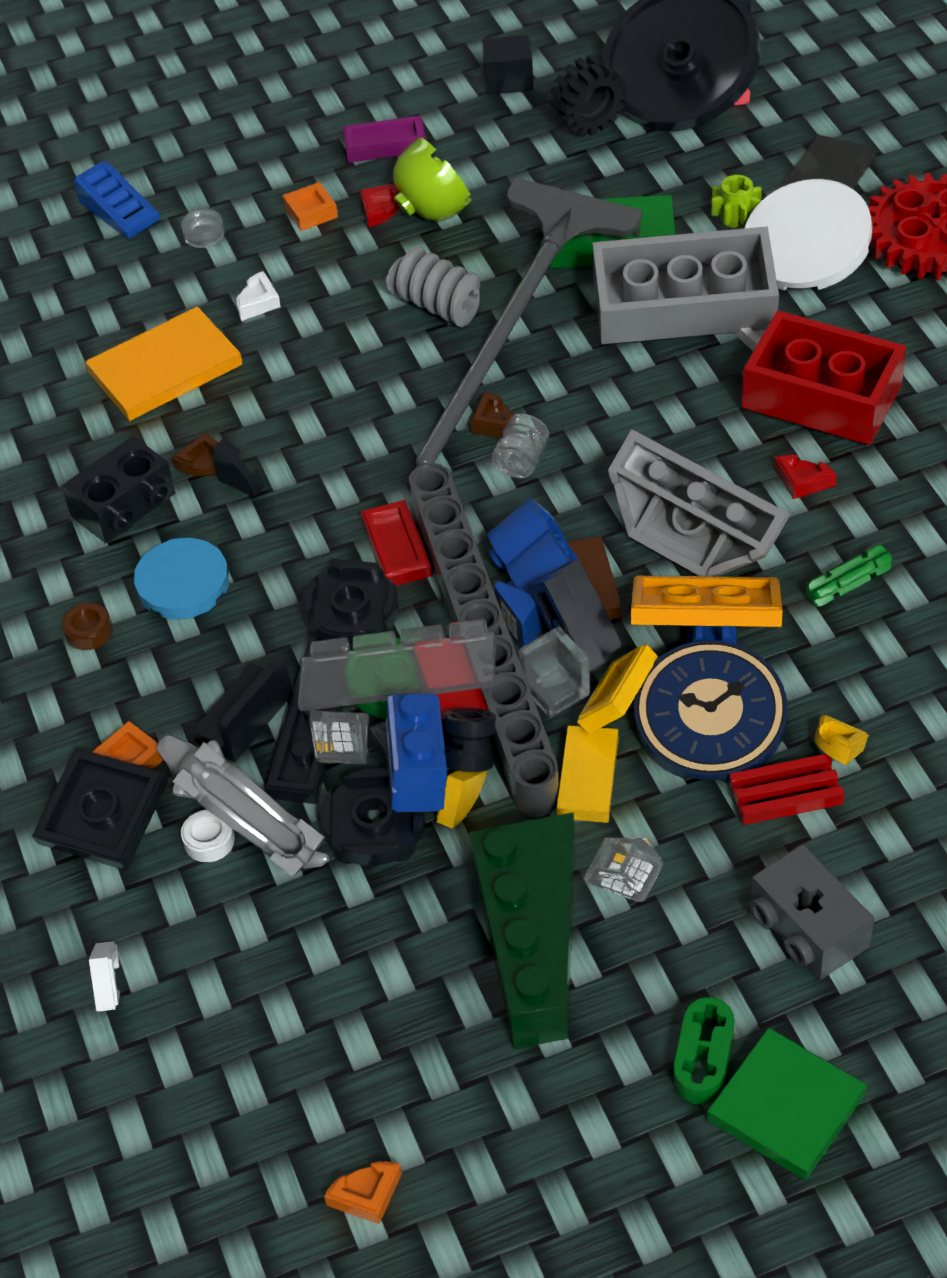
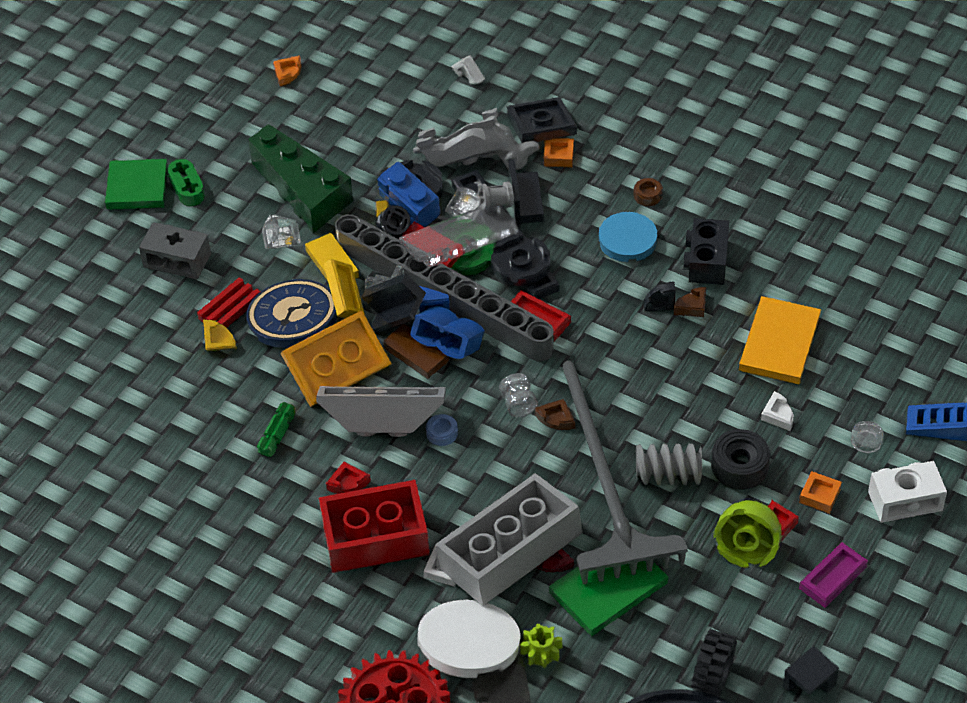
camera: 140 degrees right, 0 degrees up
none -> light grey bush [478,181,514,210]
none -> black tyre [711,429,770,490]
none -> white brick [868,461,947,523]

